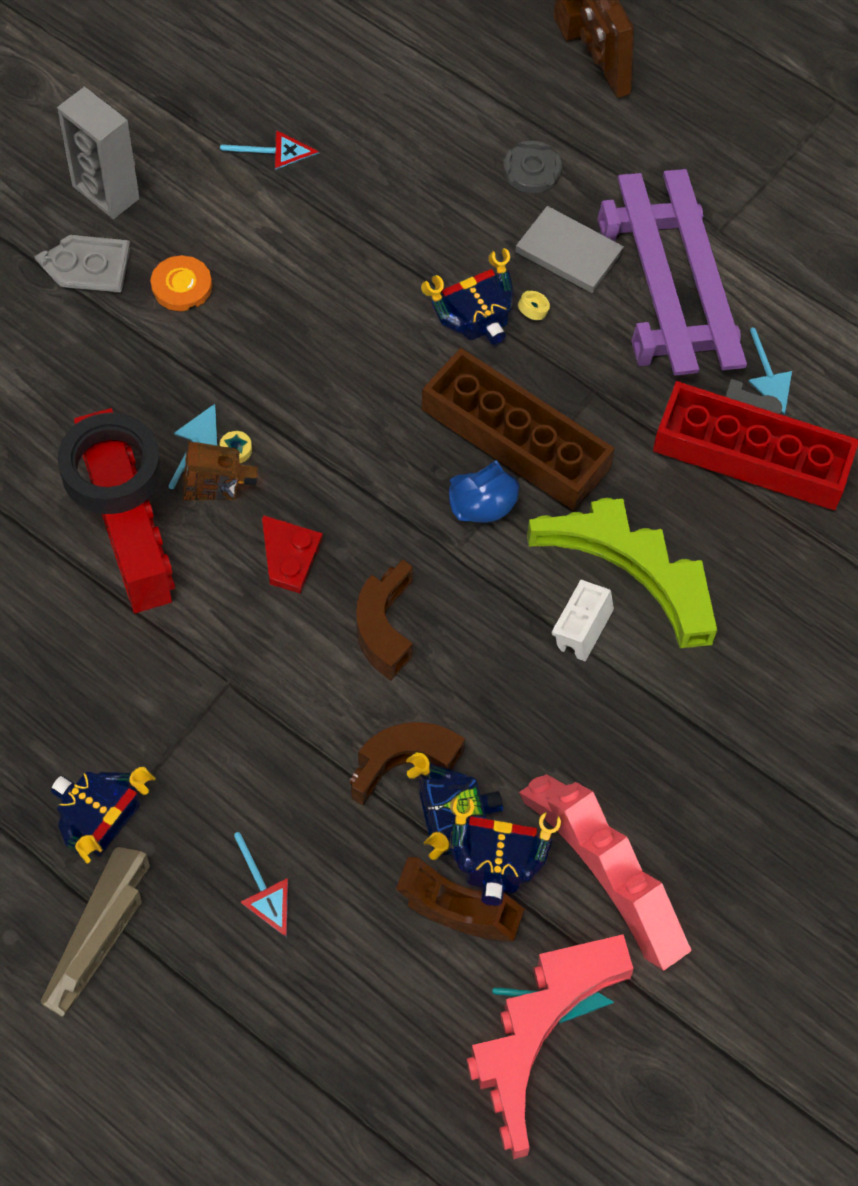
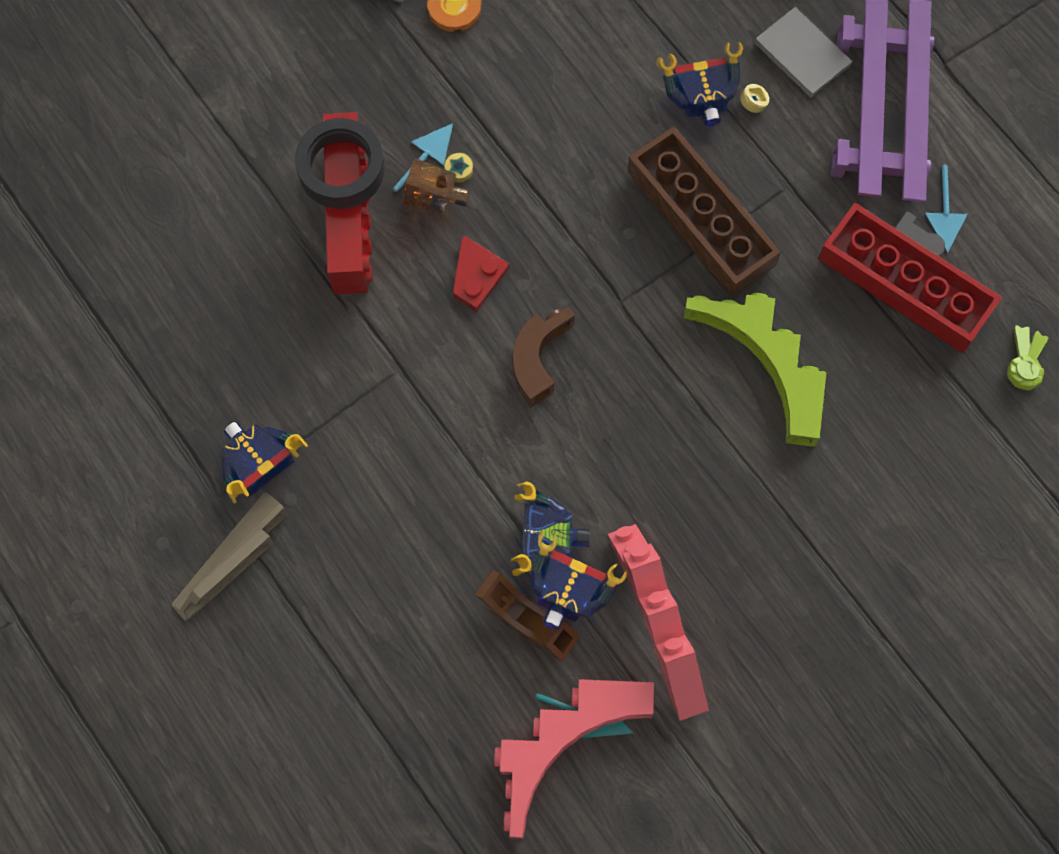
camera: 20 degrees right, 10 degrees up
piece [234,832,288,938] -> none
reddish brown arch [349,722,465,806] -> none
blue helmet [449,460,520,523] -> none
white hinge [552,580,614,662] -> none

